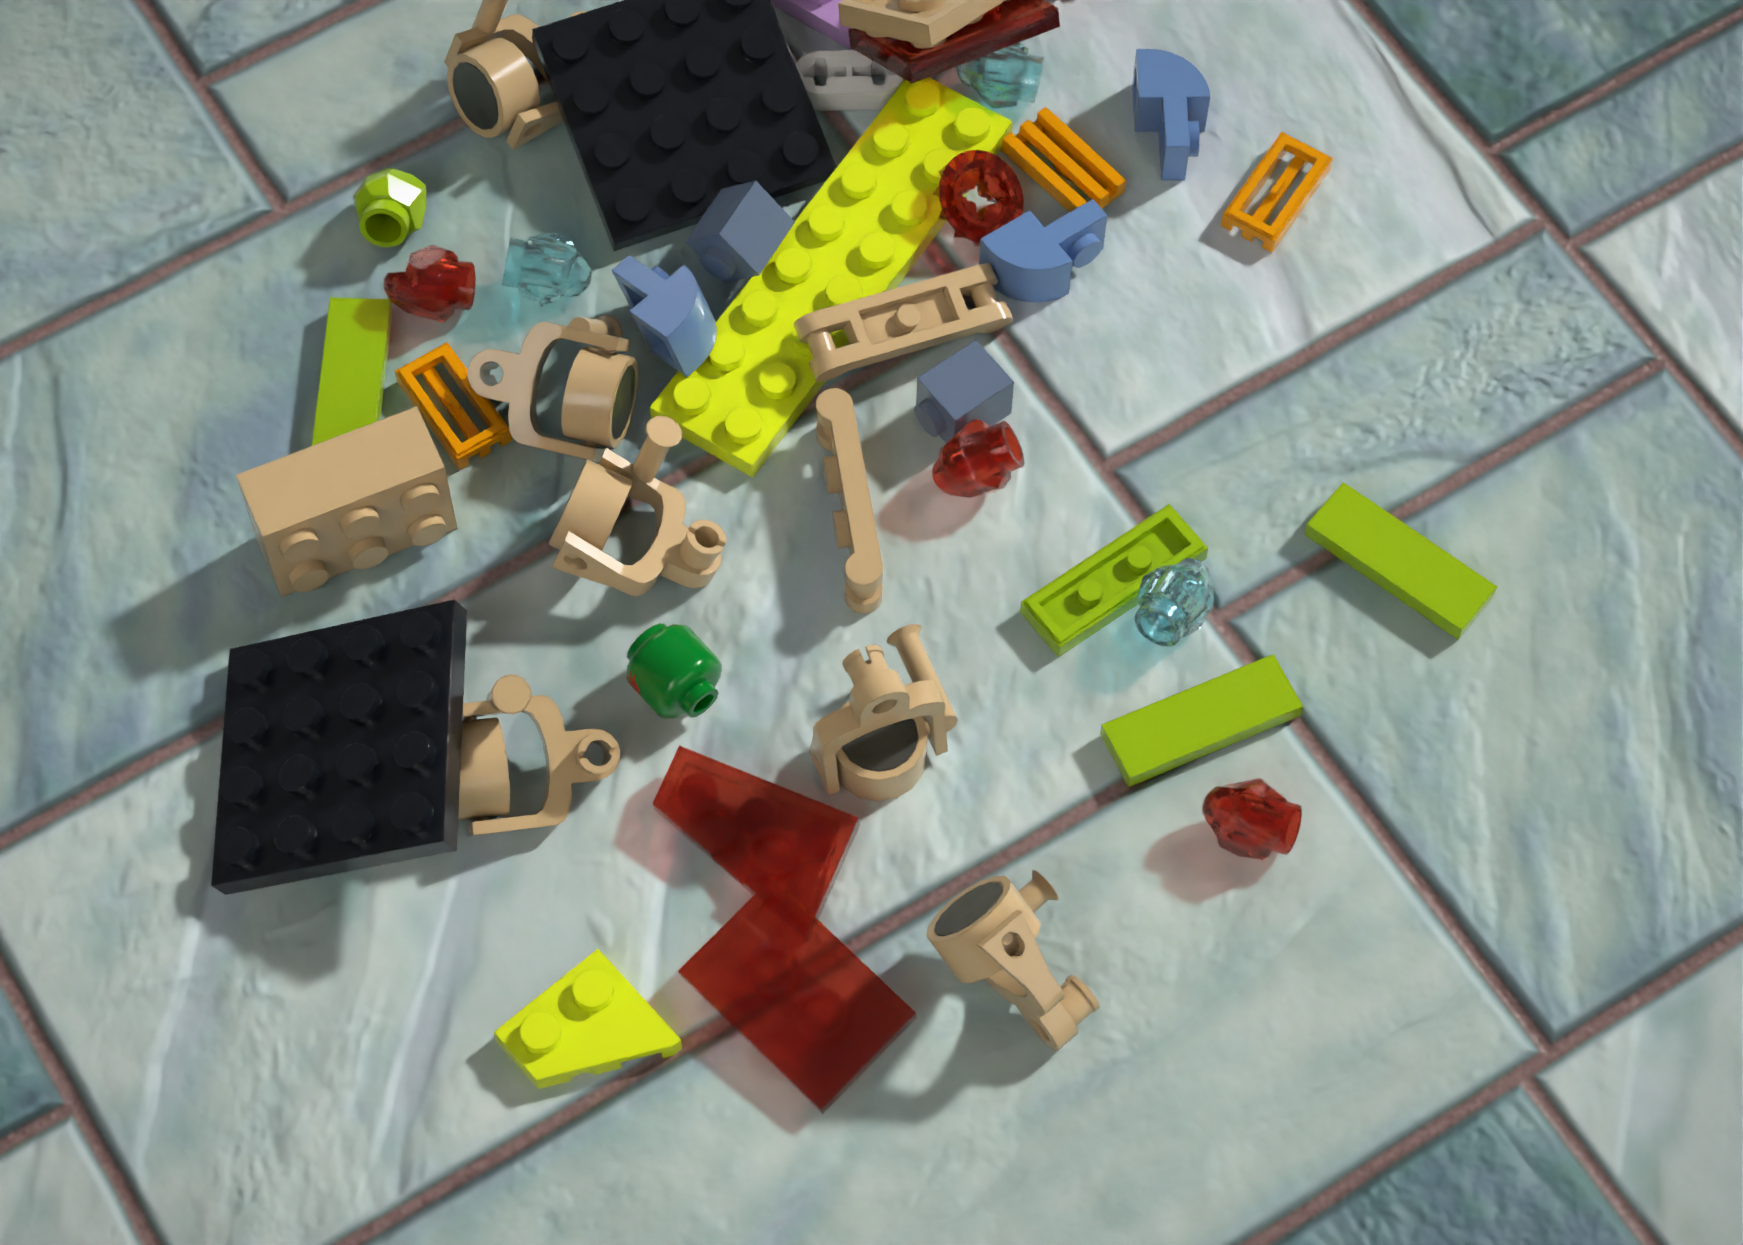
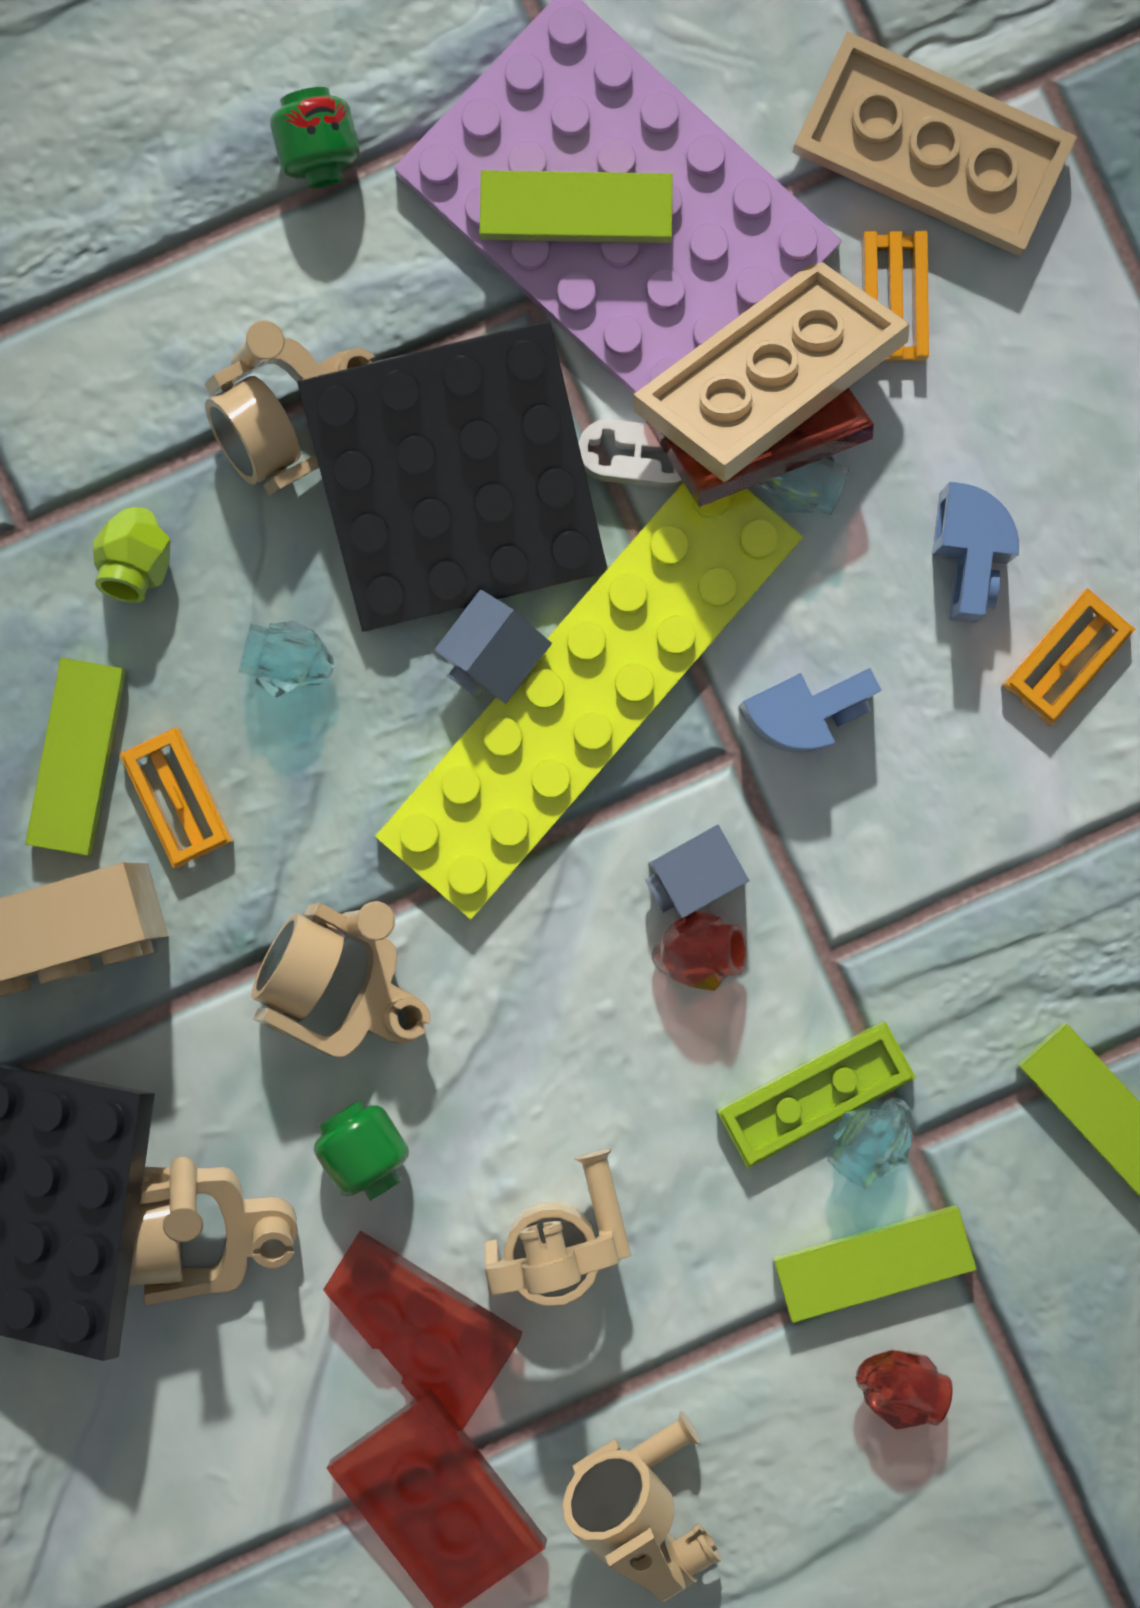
camera: 10 degrees right, 25 degrees up
clear red rock [383,245,476,322] -> none
tan piece [467,315,639,461] -> none
neon yellow wing [494,949,682,1089] -> none
medium blue brick [611,255,717,377] -> none
tan plate [794,263,1014,382] -> none
tan plate [816,388,883,614] -> none
clear red gear [933,150,1024,247] -> none
light orange tile [1002,107,1126,212] -> none

